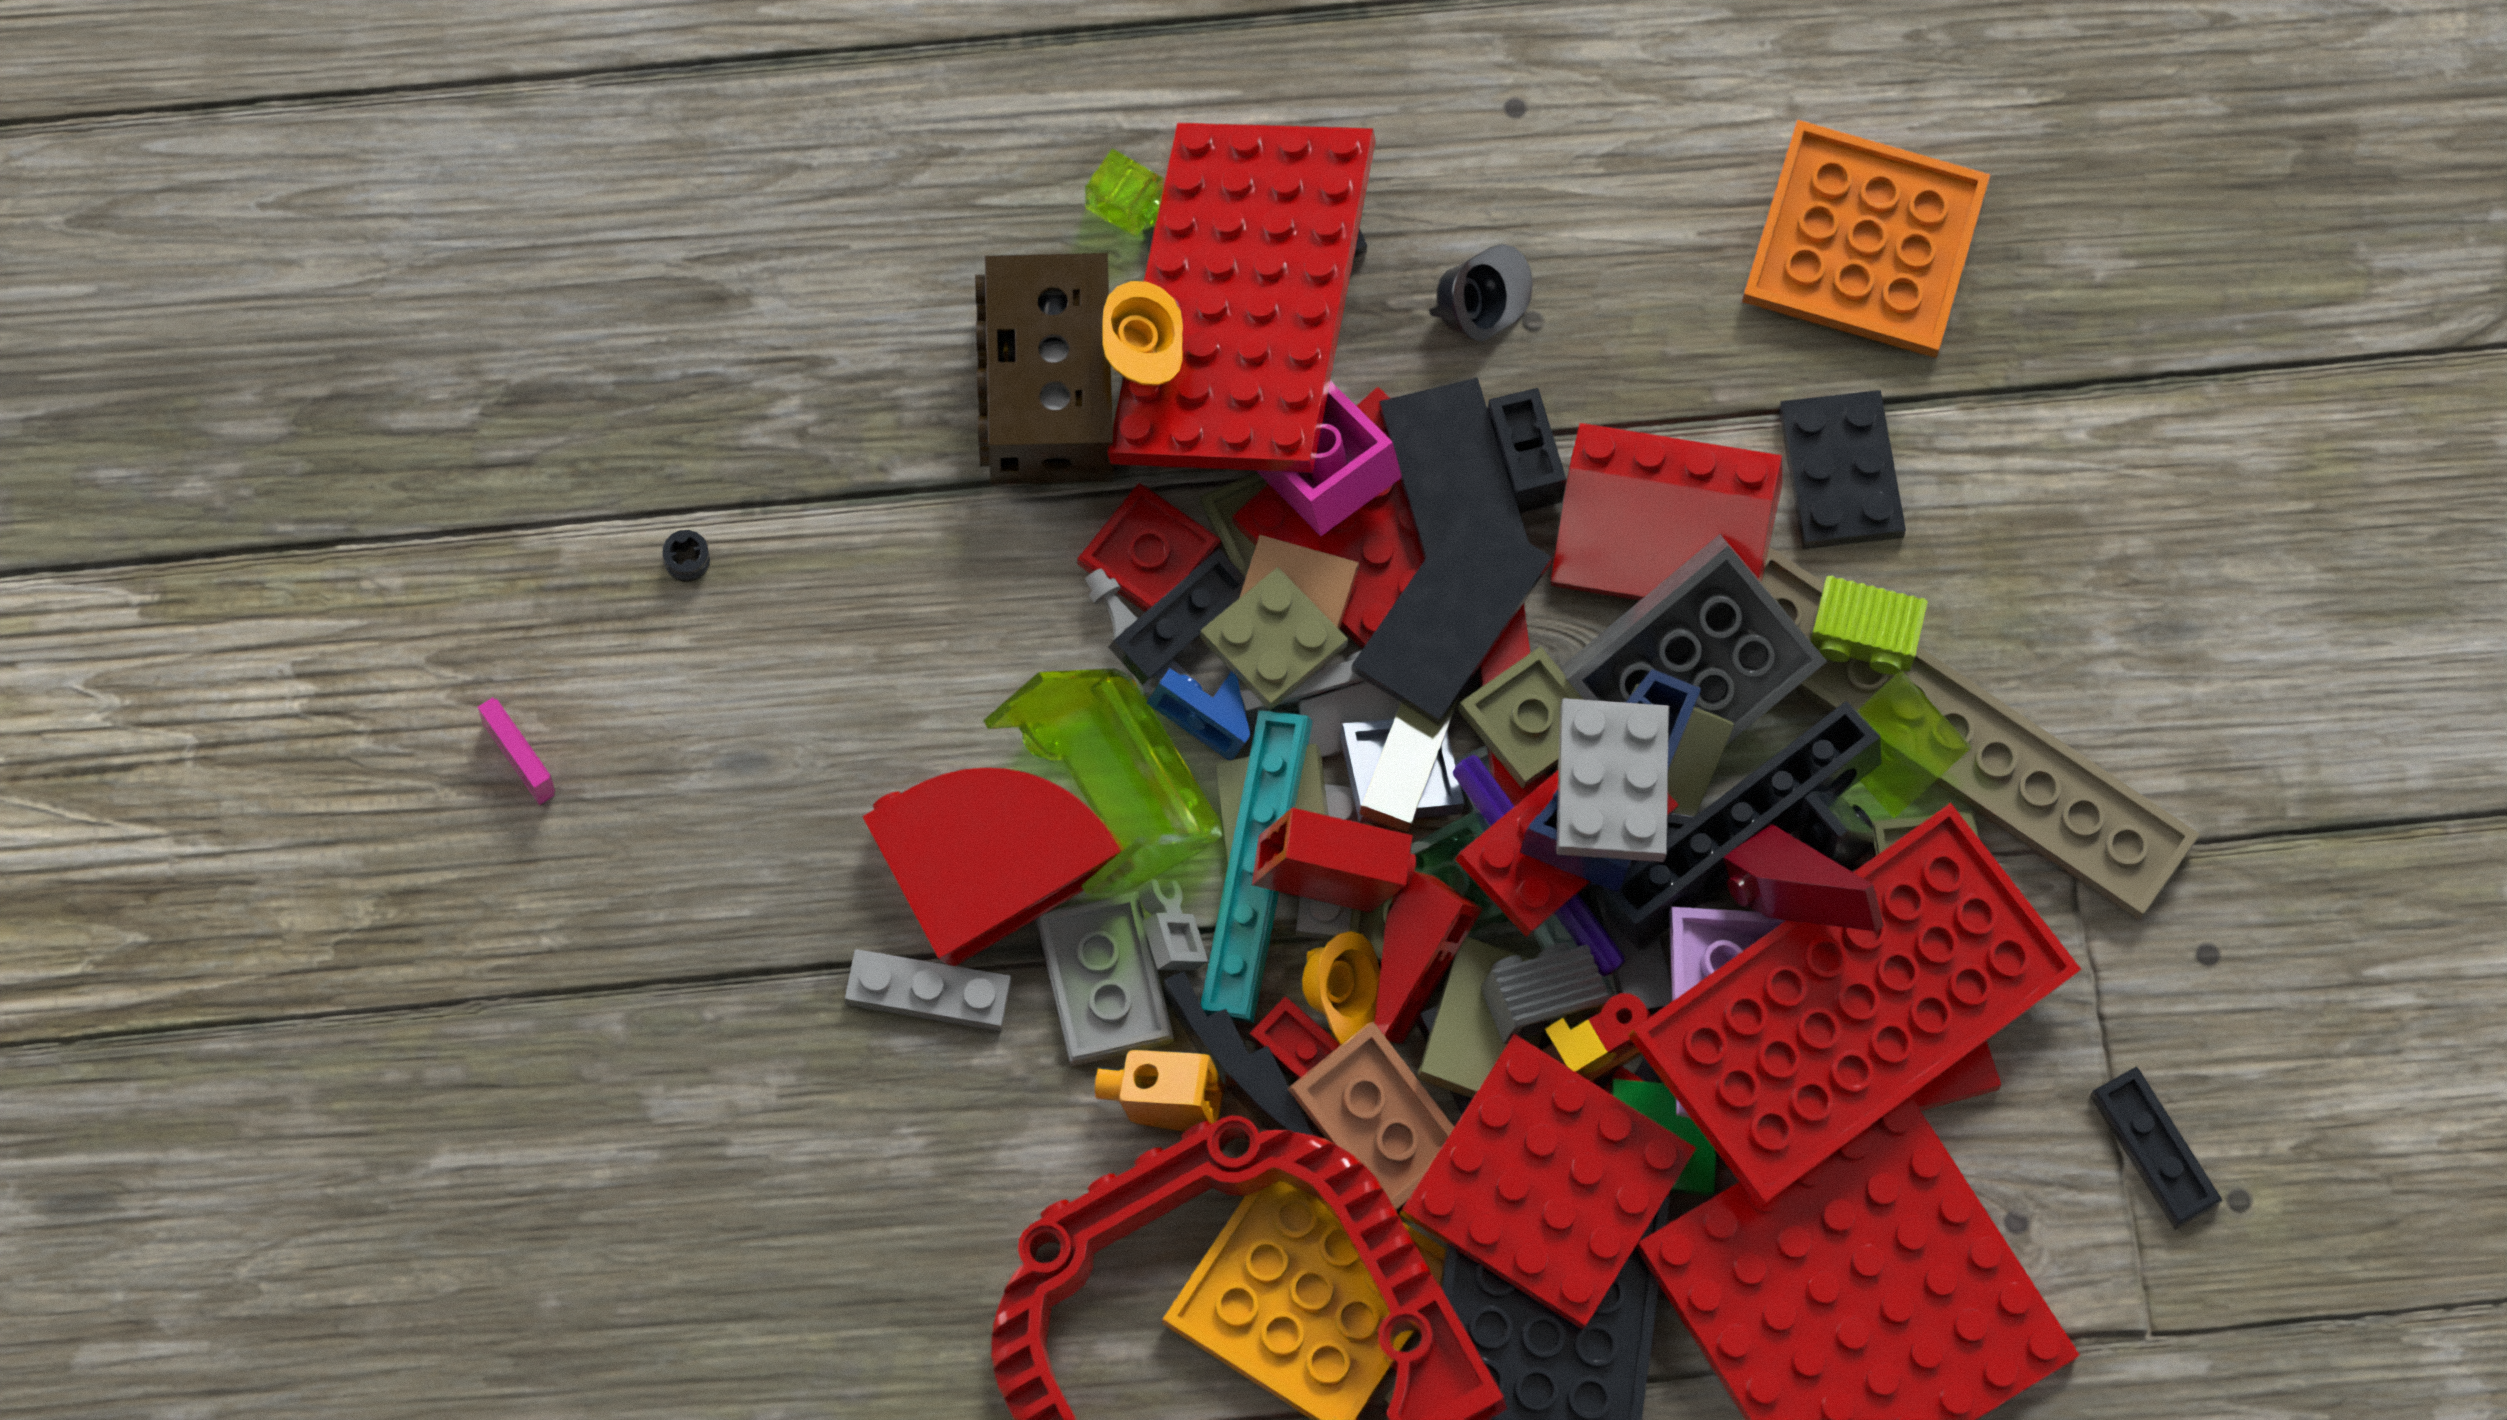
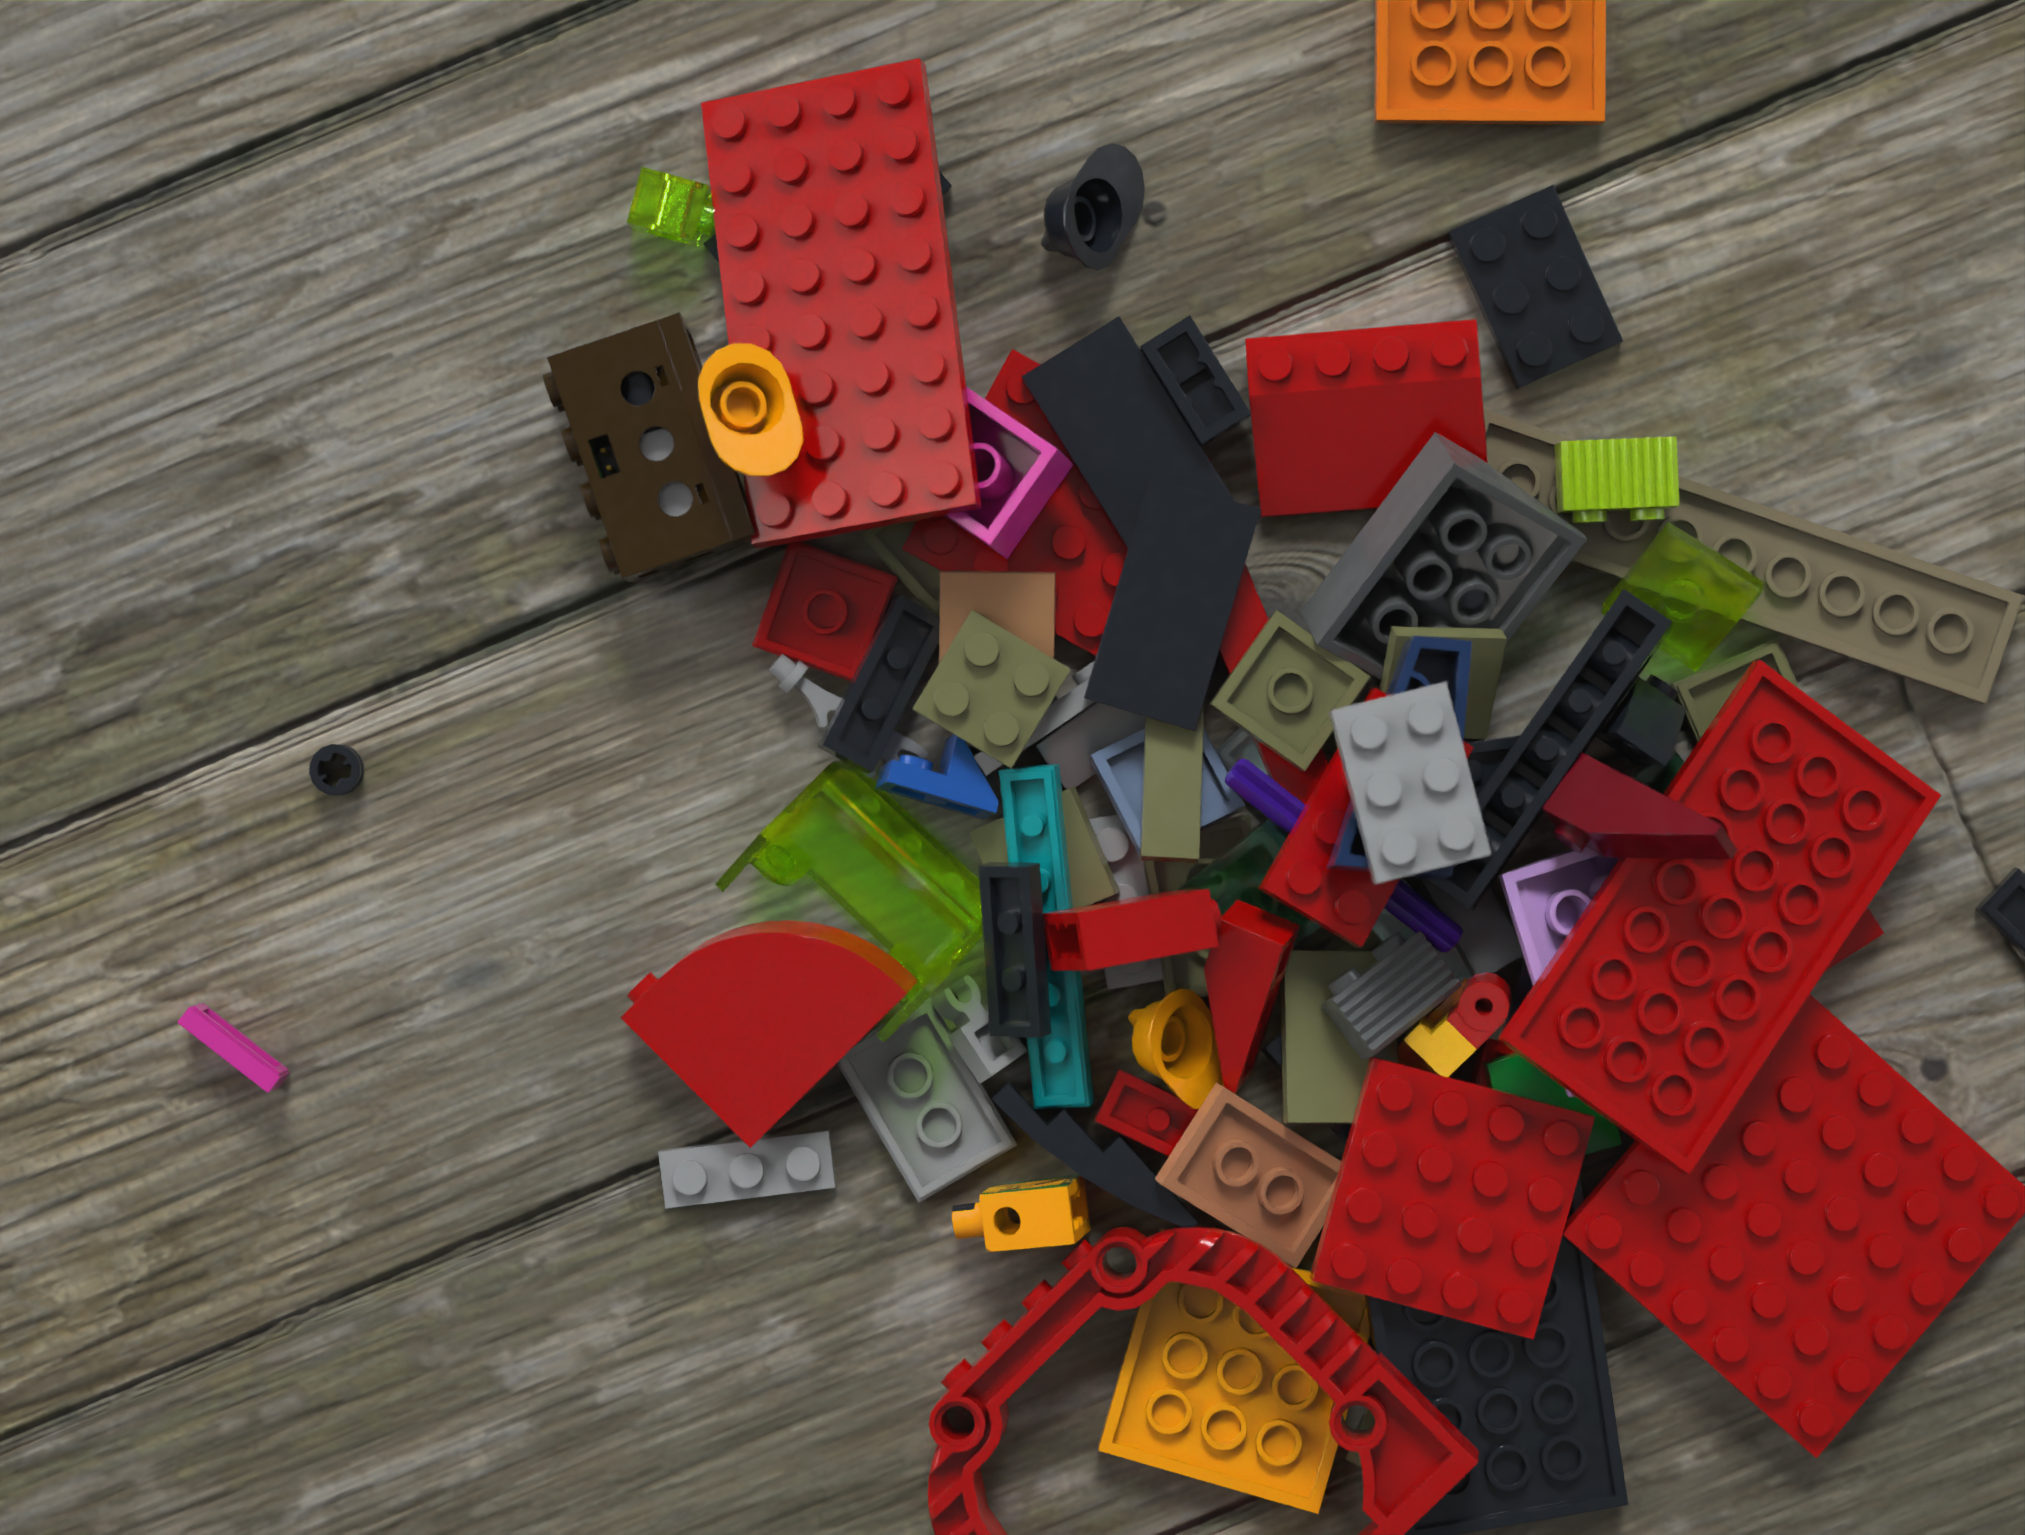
camera: 10 degrees left, 20 degrees up
none -> black plate [978,862,1051,1038]

